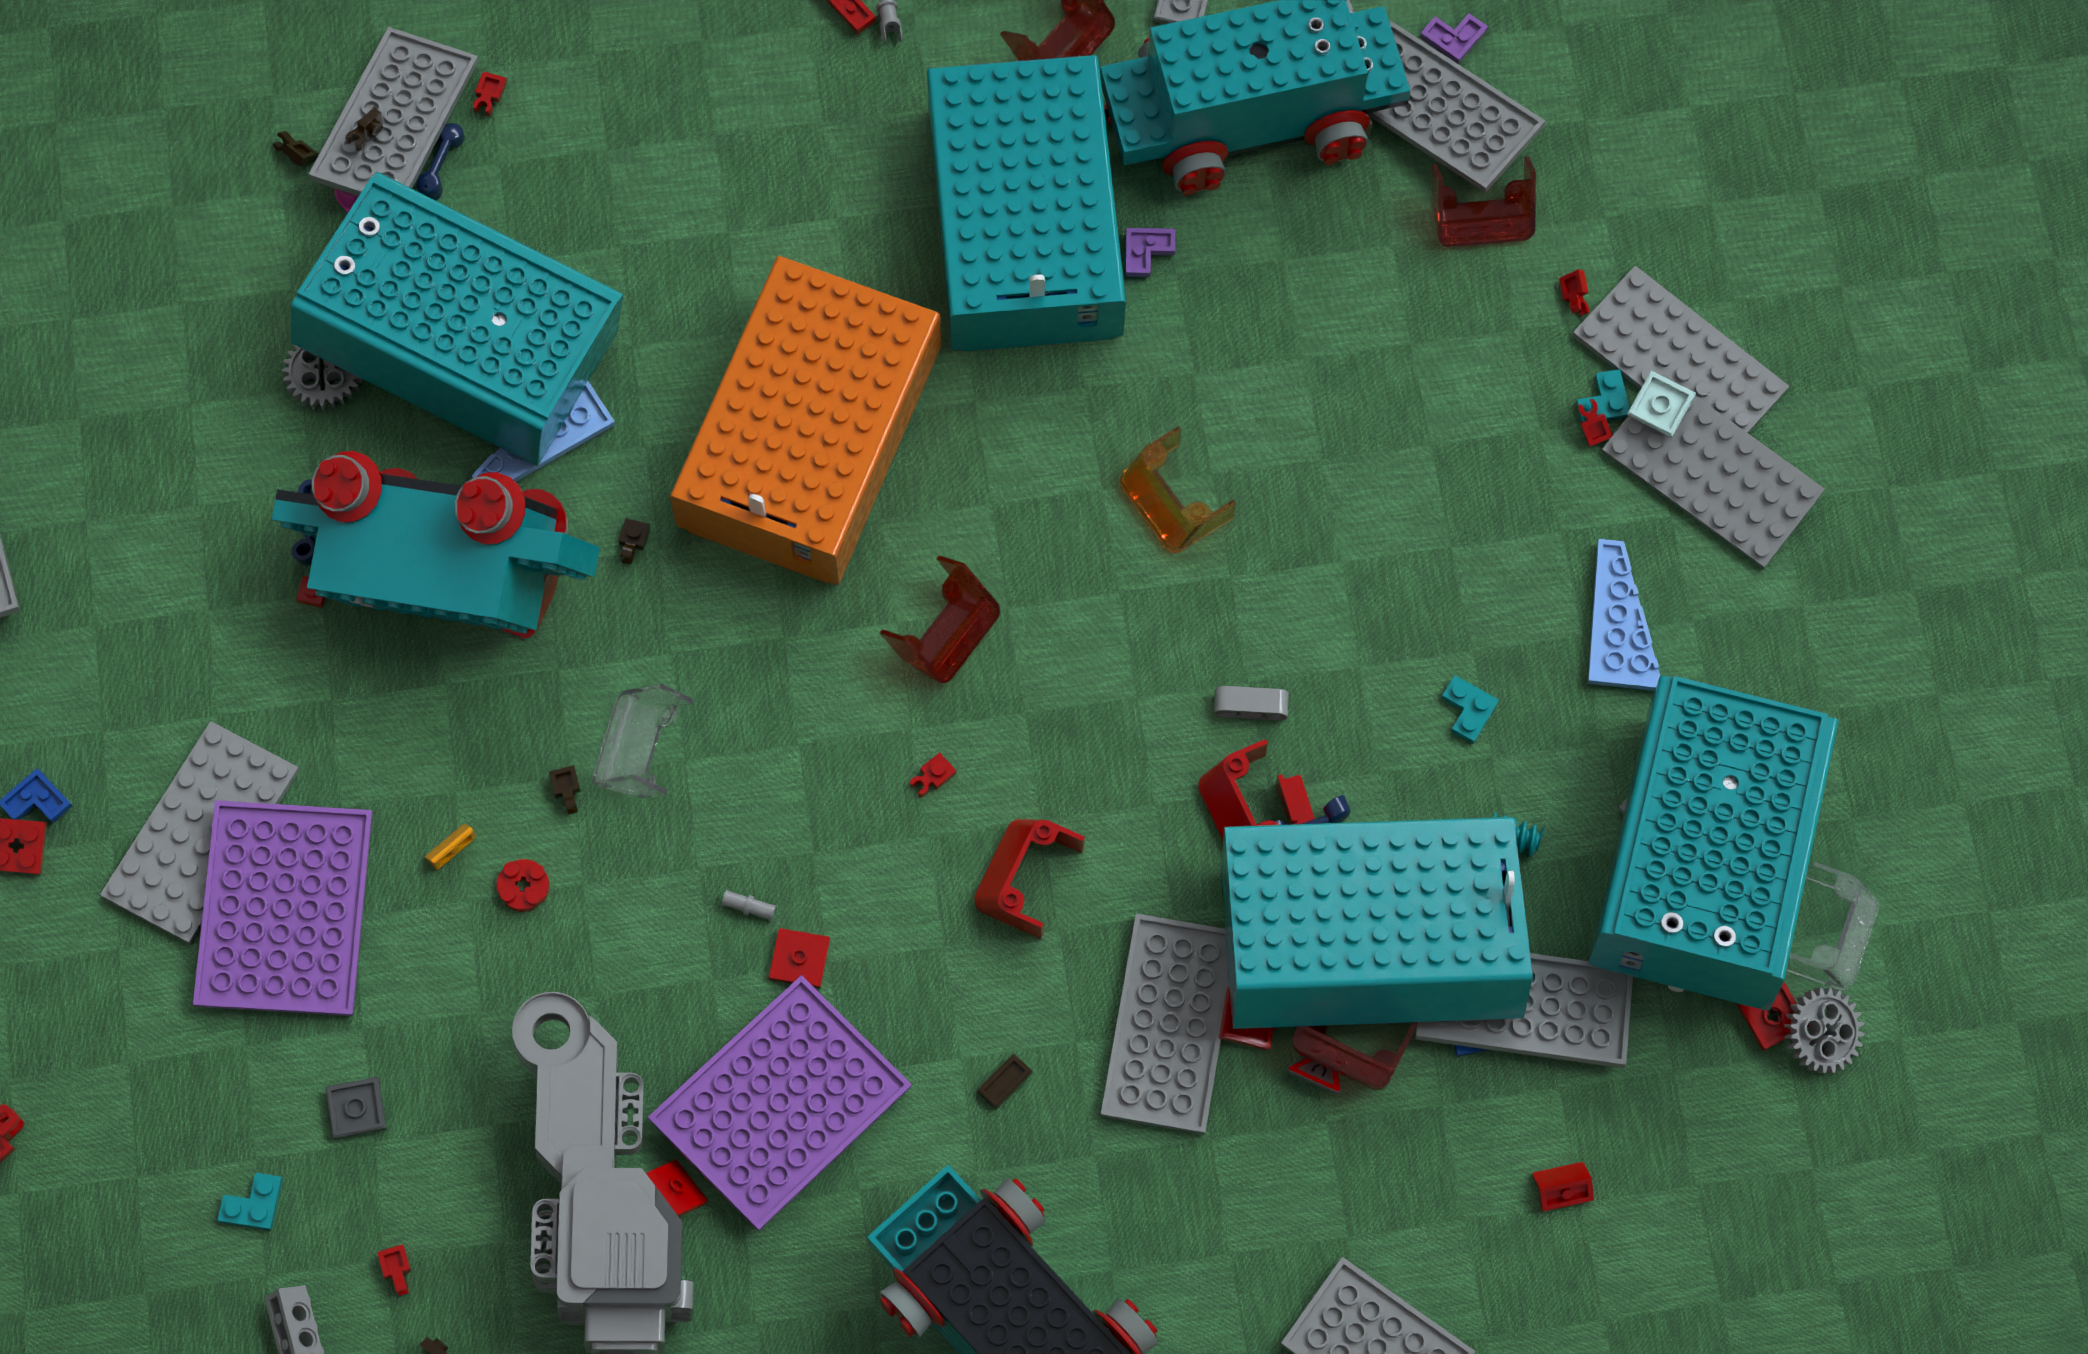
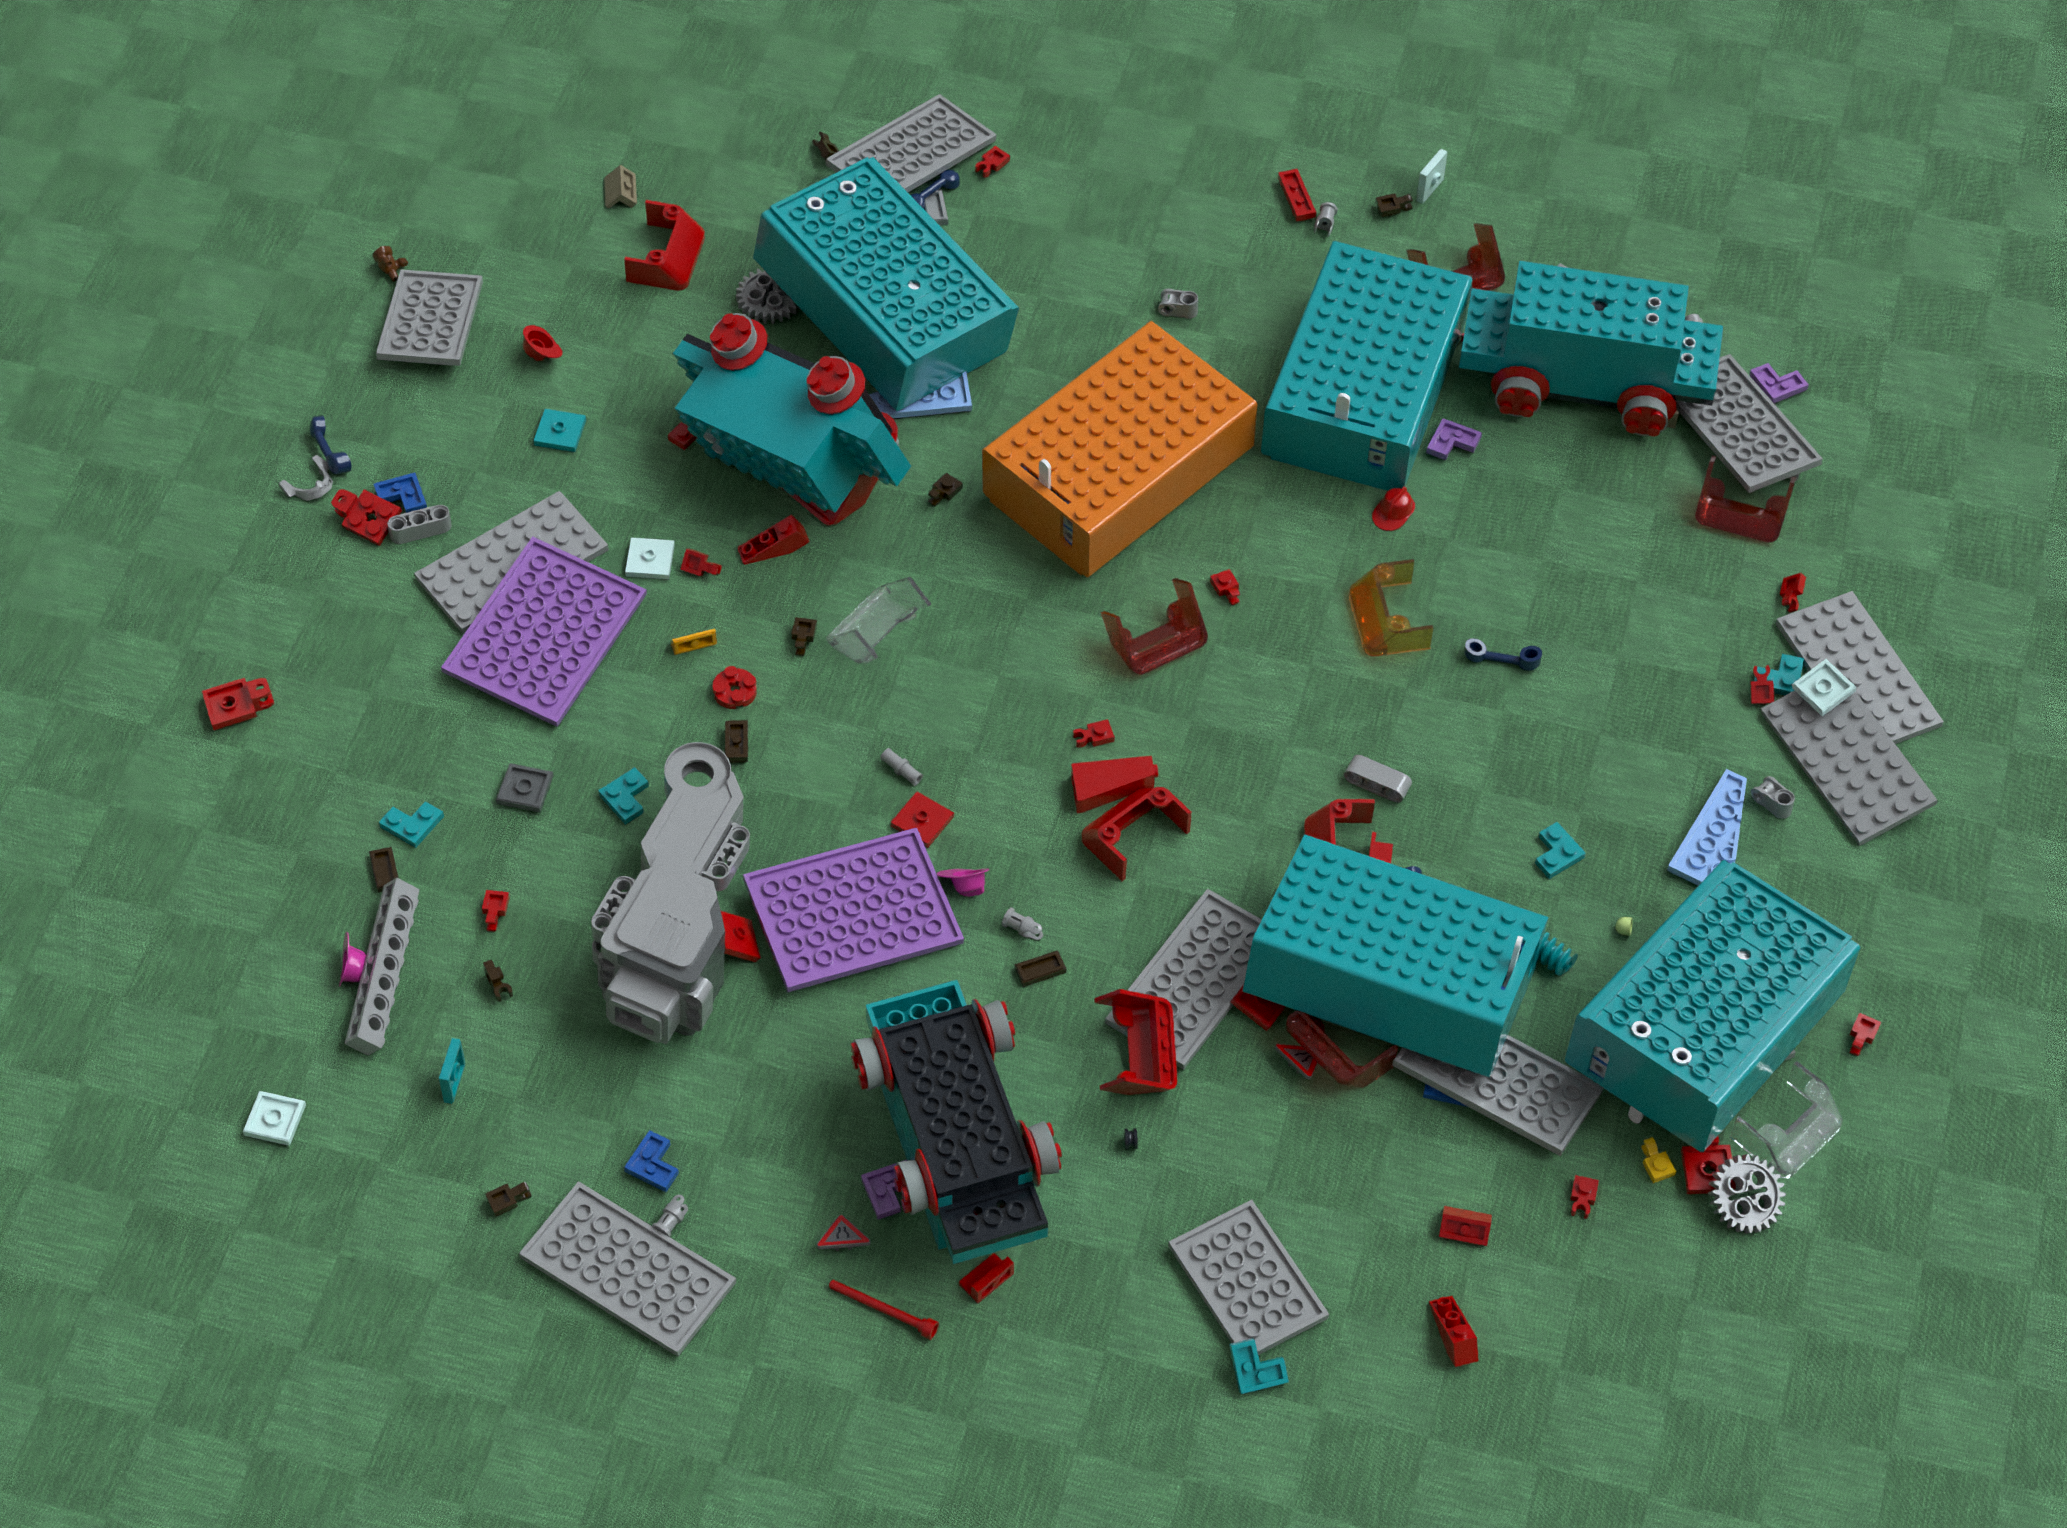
camera: 25 degrees right, 15 degrees down
dark brown plate [346,107,383,151] -> none
none -> dark brown tile [369,846,398,893]
none -> light grey beam [388,505,452,544]
none -> red piece [523,325,563,361]
none -> teal plate [534,409,586,452]
none -> teal plate [598,767,649,825]
none -> dark tan panel [604,165,637,208]
none -> red windscreen [624,200,705,291]
none -> light aqua plate [625,538,675,579]
none -> red plate [680,548,722,576]
none -> dark brown plate [725,720,748,763]
none -> red slope [737,515,810,565]
none -> light grey tile [925,190,948,225]
none -> dark pink piece [937,868,989,897]
none -> light grey piece [1002,907,1043,940]
none -> red slope [1071,756,1158,813]
none -> red windscreen [1094,989,1177,1095]
none -> black bush [1124,1128,1138,1150]
none -> light grey piece [1158,289,1198,319]
none -> red plate [1210,569,1240,605]
none -> red piece [1372,486,1415,531]
none -> red slope [1429,1296,1479,1367]
none -> dark blue piece [1464,638,1542,671]
none -> red plate [1570,1175,1599,1219]
none -> yellowish green hinge [1615,917,1633,936]
none -> yellow plate [1641,1137,1676,1183]
none -> light grey piece [1751,776,1795,819]
none -> red plate [1849,1013,1881,1056]

